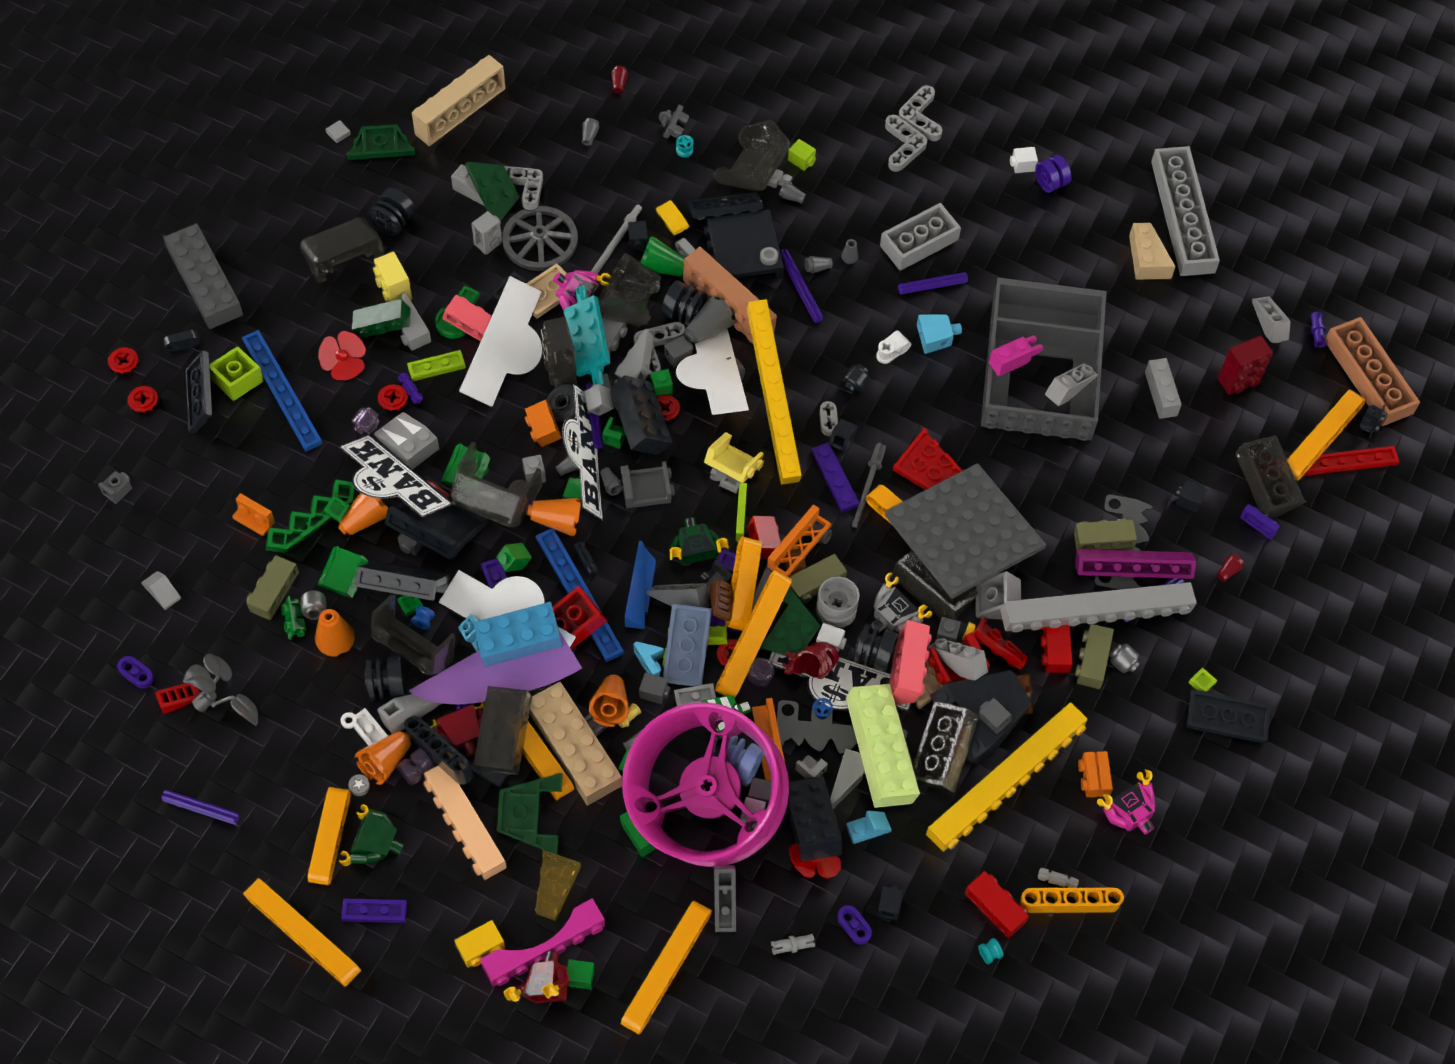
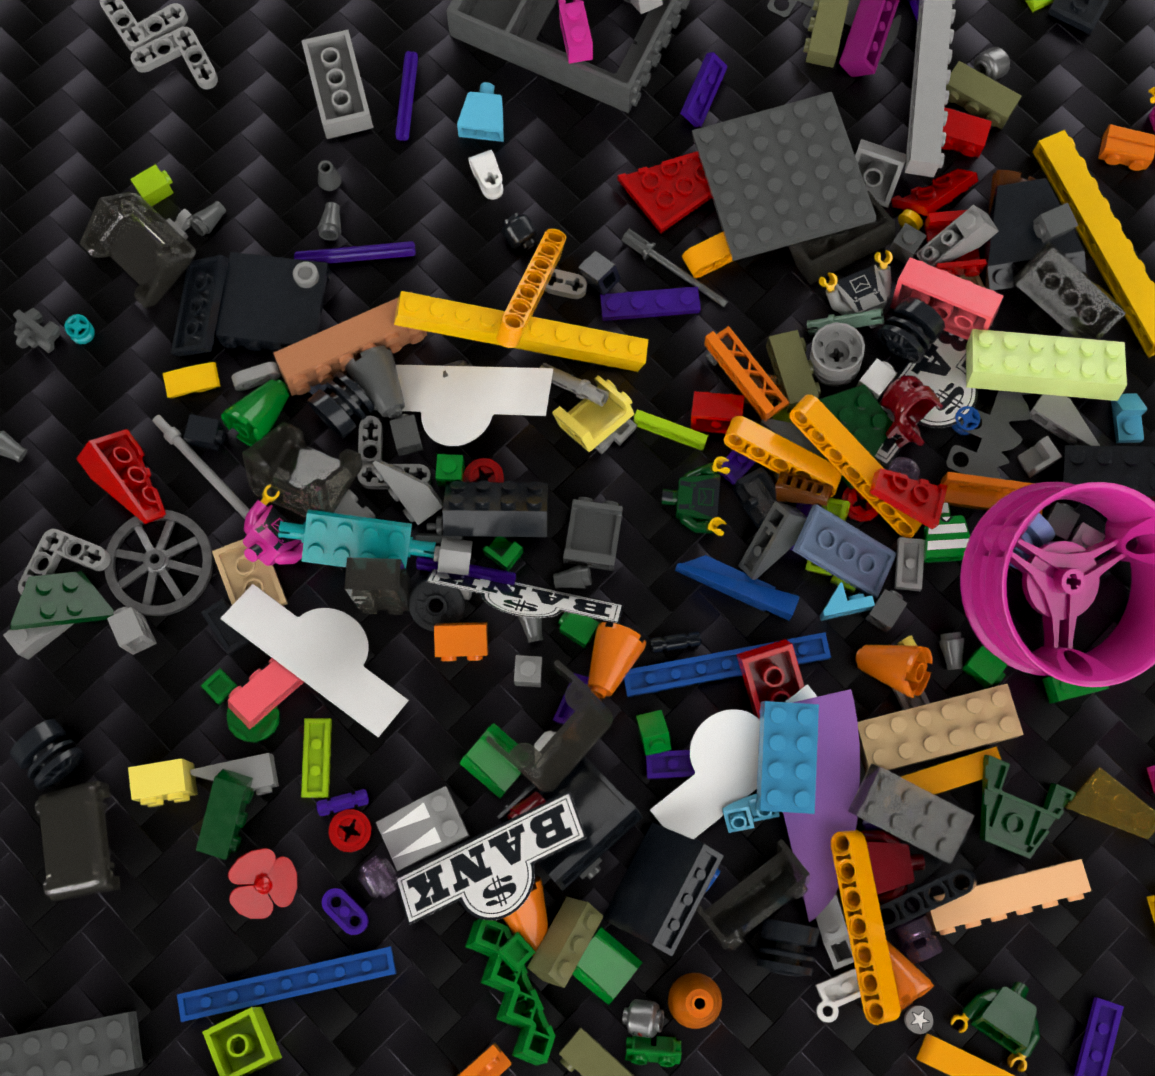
camera: 70 degrees left, 15 degrees up
none -> red wedge [76,429,166,524]
none -> dark purple plate [322,888,369,935]
none -> light orange beam [496,229,566,348]
none -> olive brick [527,897,604,988]
none -> light grey pin [540,363,609,406]
none -> dark purple plate [680,52,728,127]
none -> sand green pin [807,308,884,336]
none -> light orange beam [831,830,901,1025]
none -> red wing [869,468,948,529]

